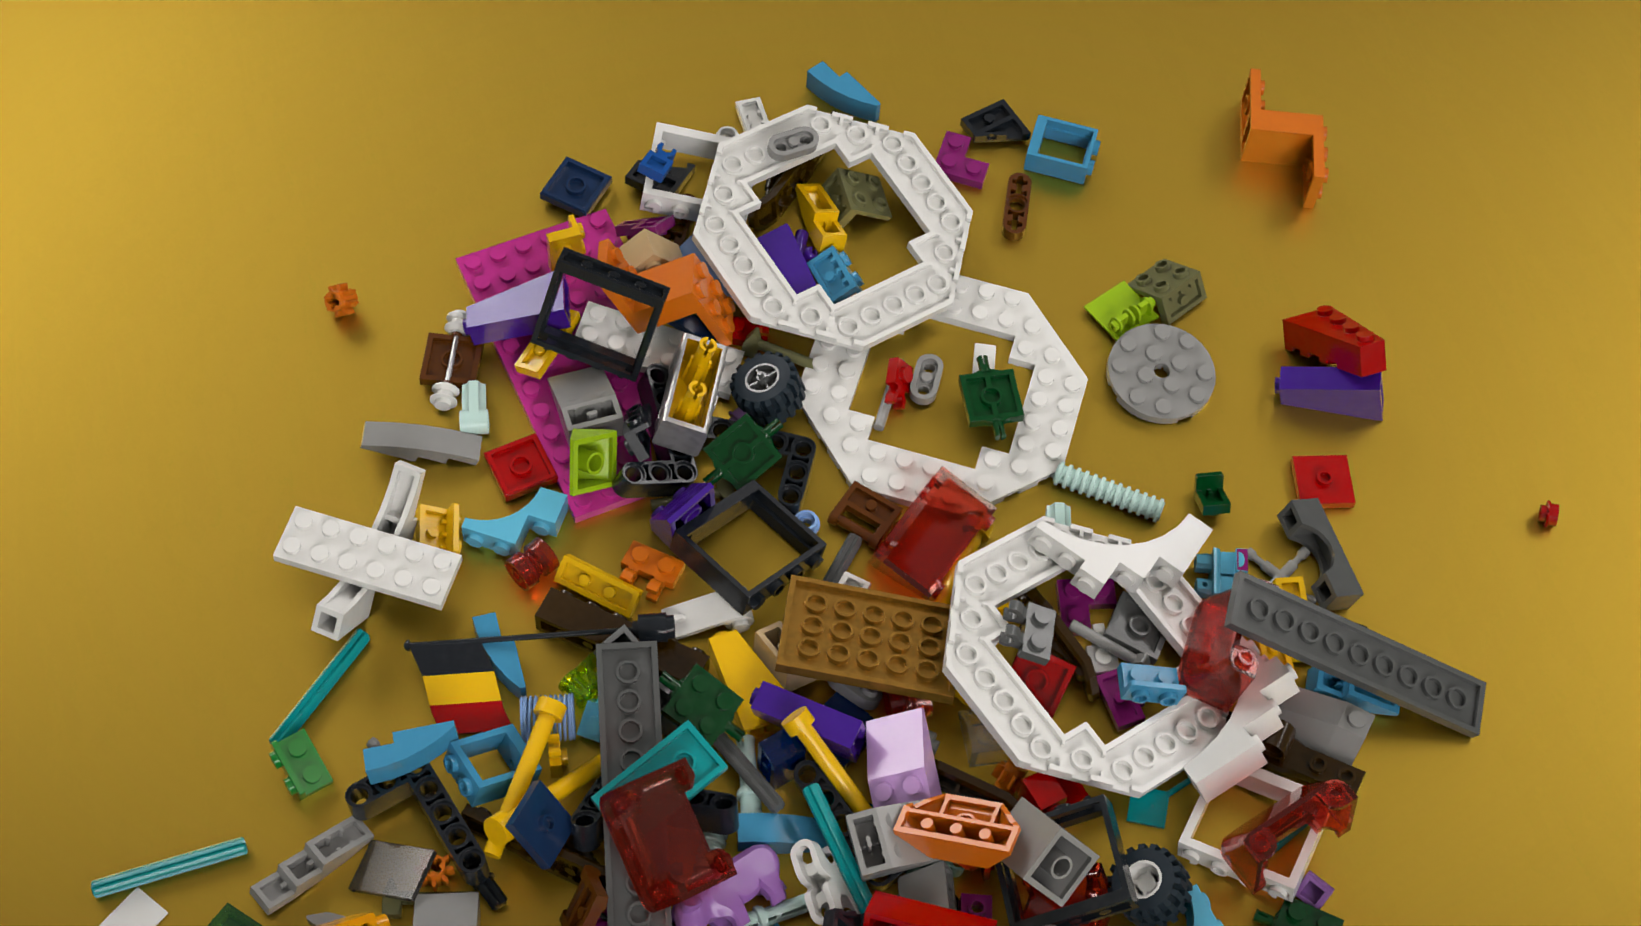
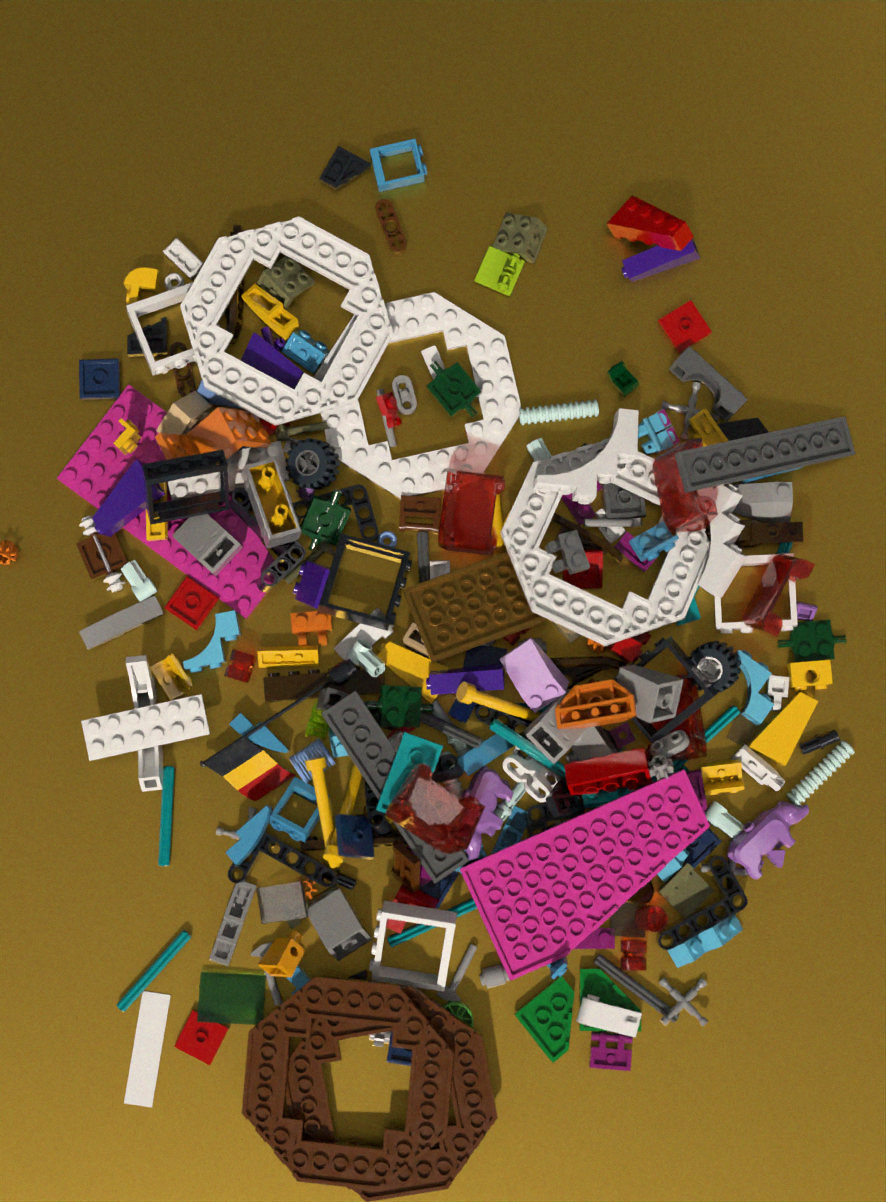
camera: 25 degrees left, 25 degrees up
green bracket [268,728,333,800] -> none
yellow plate [548,733,568,778] -> none
lime slope [569,428,617,496] -> none
magenta plate [615,215,675,240] -> none
black bracket [623,403,652,463] -> none
blue plate [637,142,677,183] -> none
light grey plate [767,126,819,162] -> none
dark azure slope [806,61,881,122] -> none
magenta plate [936,131,989,189] -> none
light grey plate [1106,324,1216,424] -> none
orange bracket [1241,68,1329,209] -> none
red plate [1538,500,1559,528] -> none
none -> yellow brick [124,267,161,304]
none -> light aqua piece [347,639,385,677]

